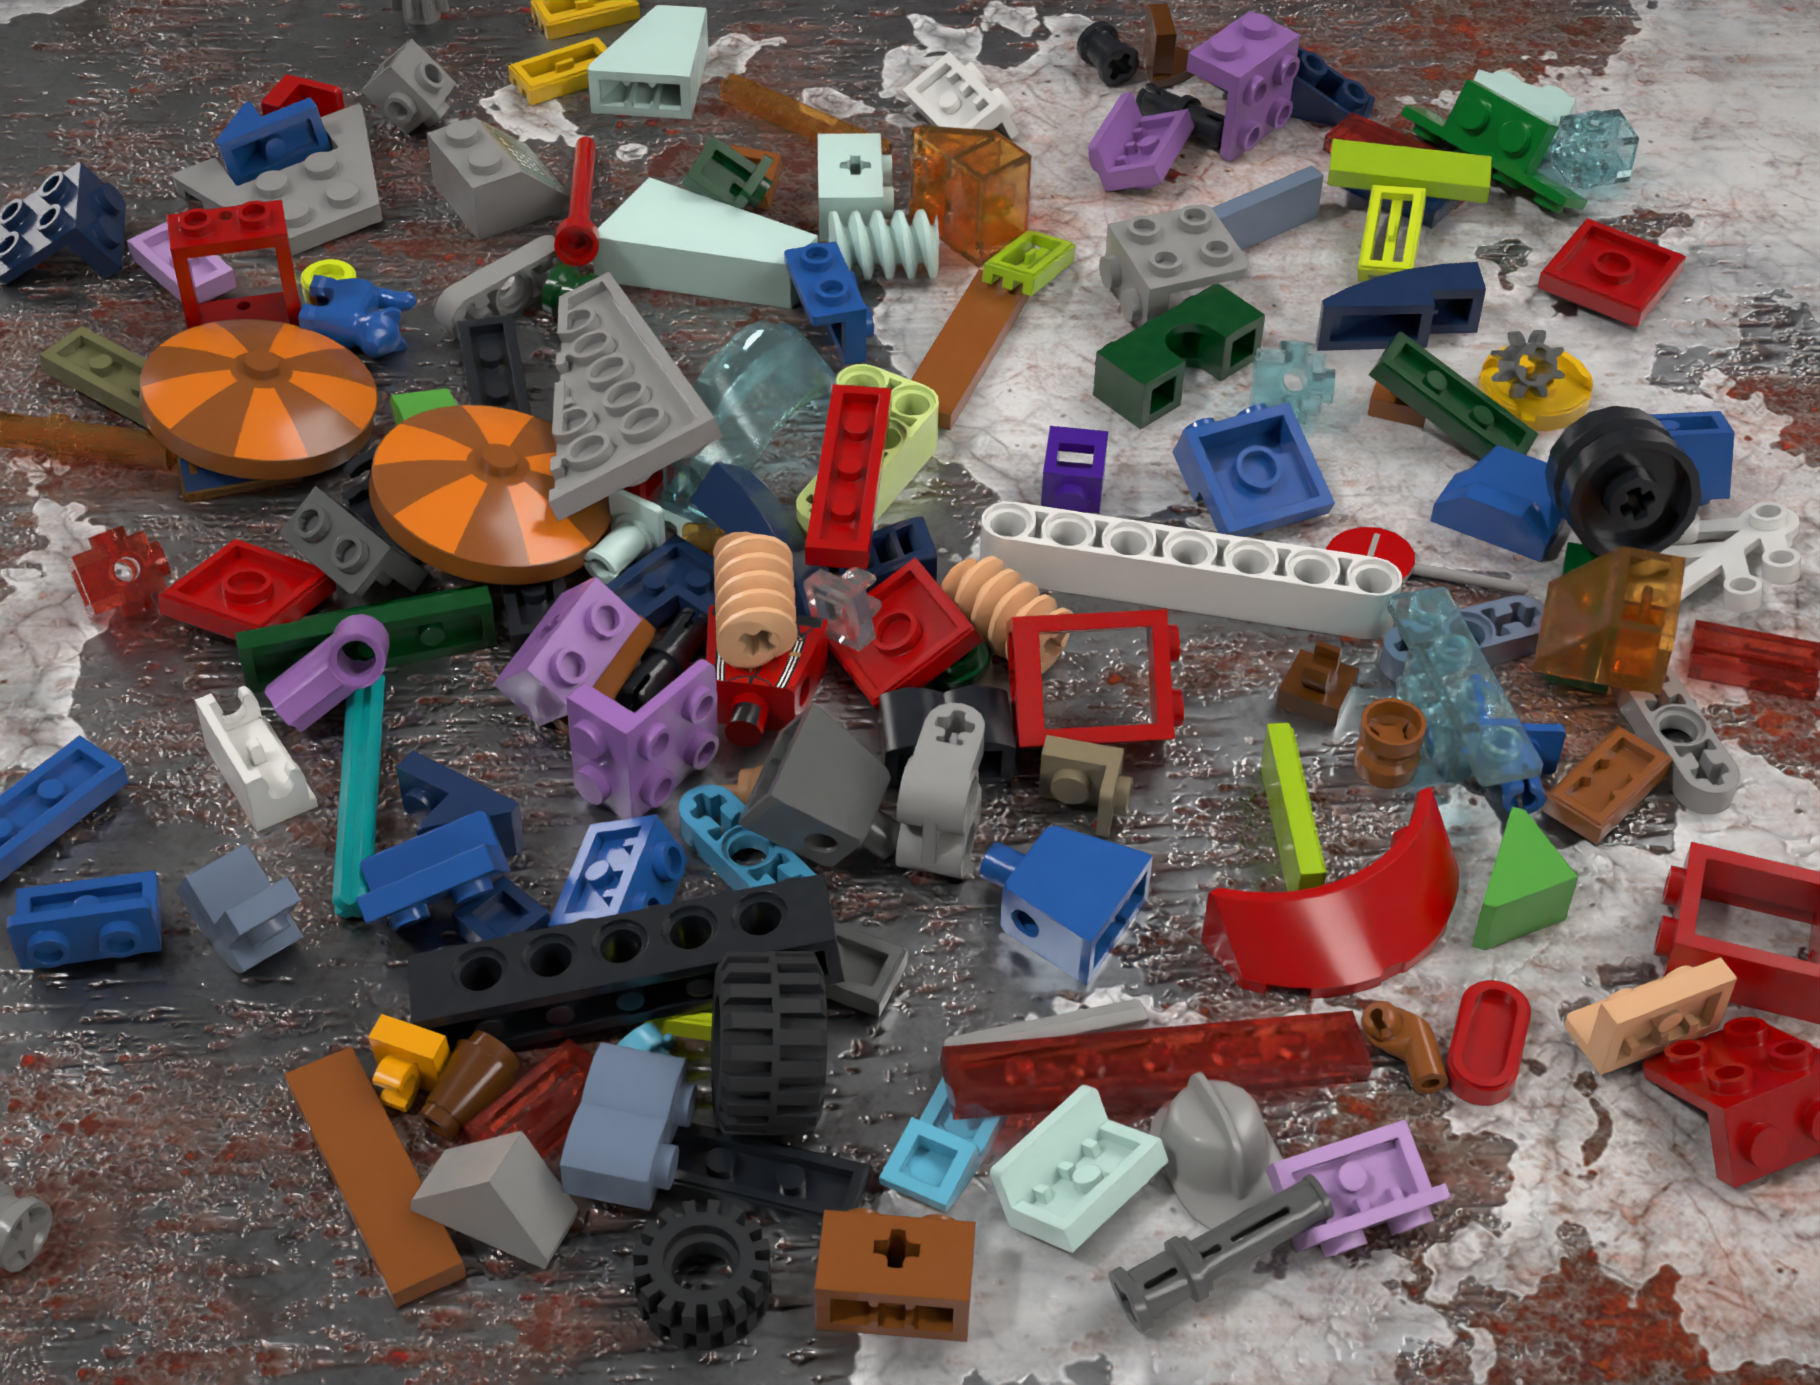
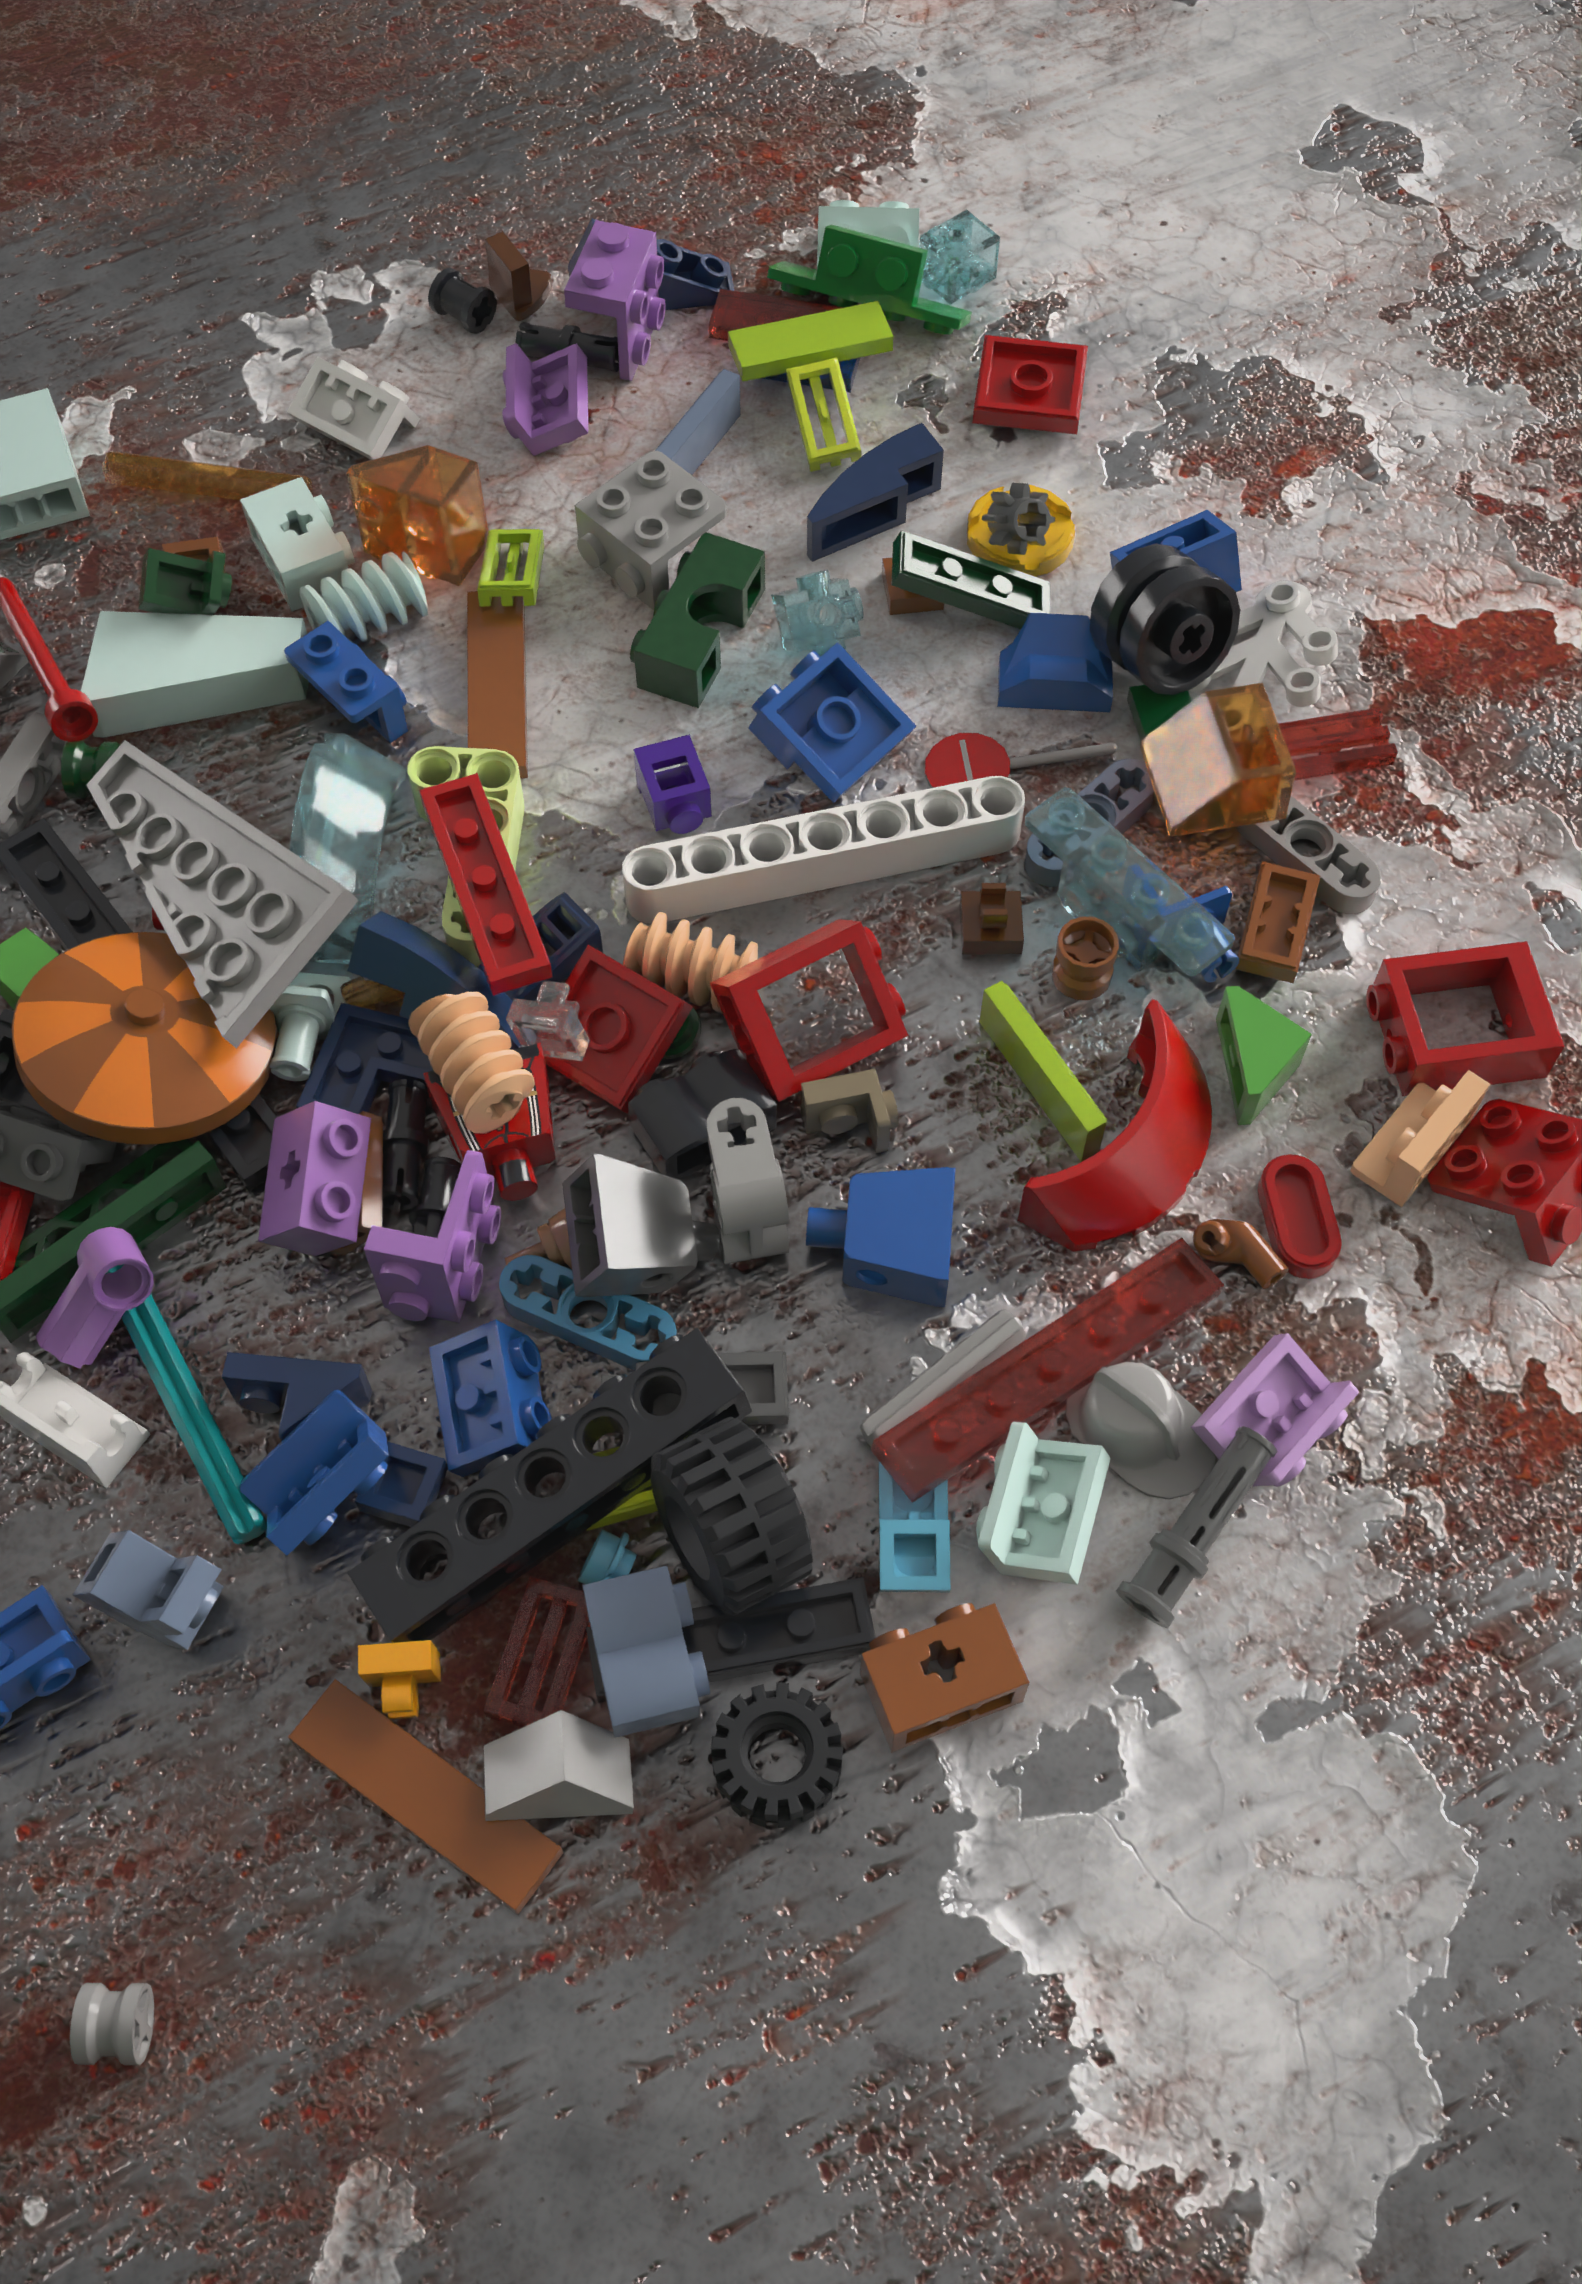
camera: 25 degrees left, 15 degrees up
reddish brown cone [418,1030,520,1141] -> none

